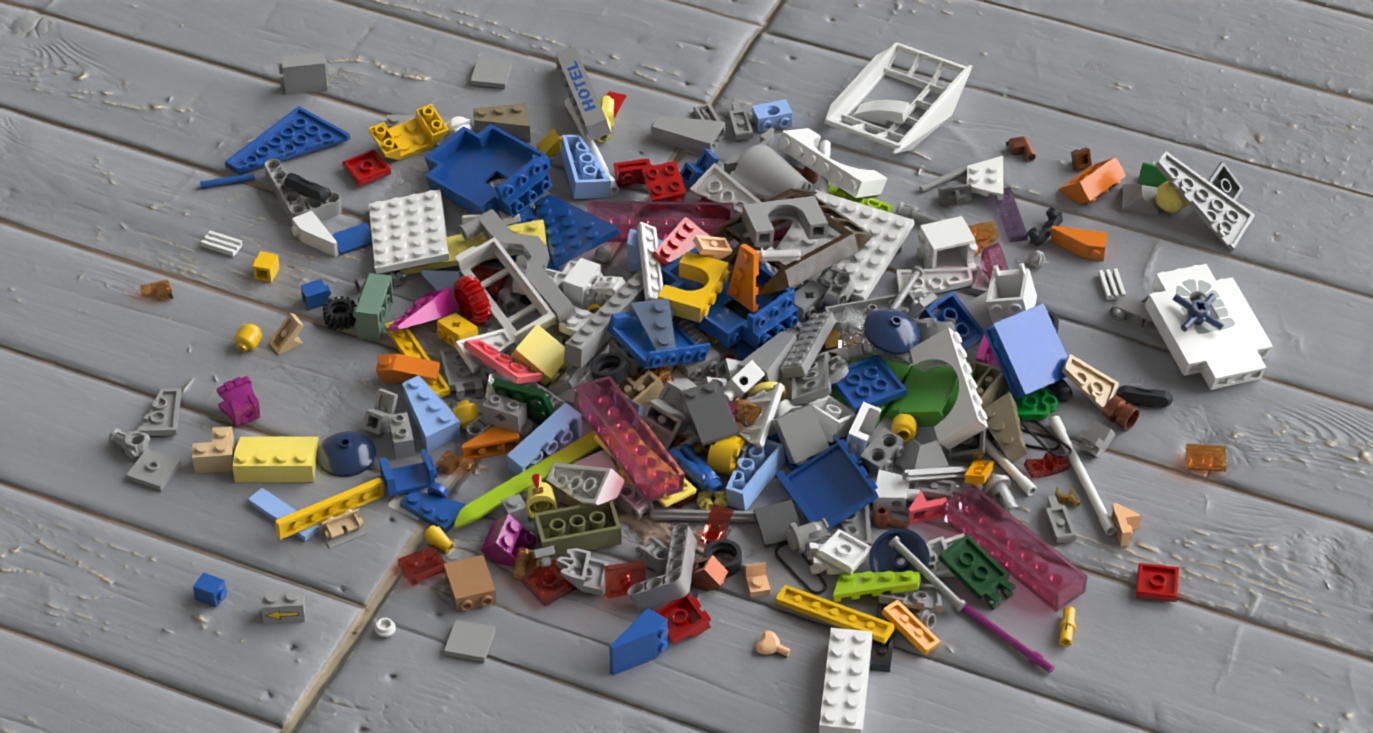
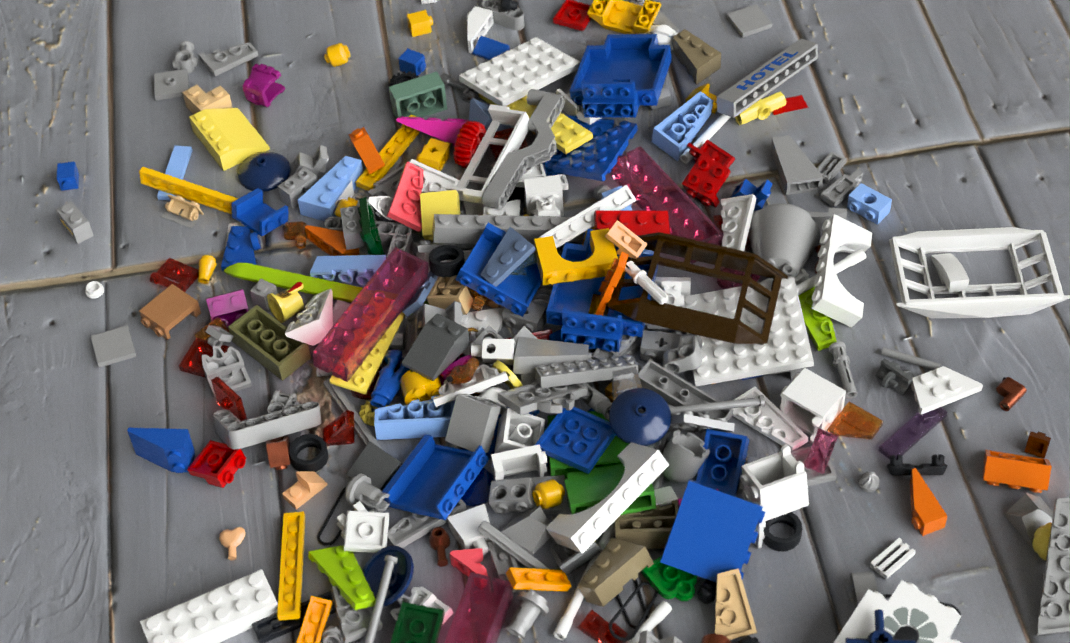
camera: 60 degrees right, 5 degrees up
tan slope [269,313,304,354] -> none
light grey arch [742,196,828,247] -> none

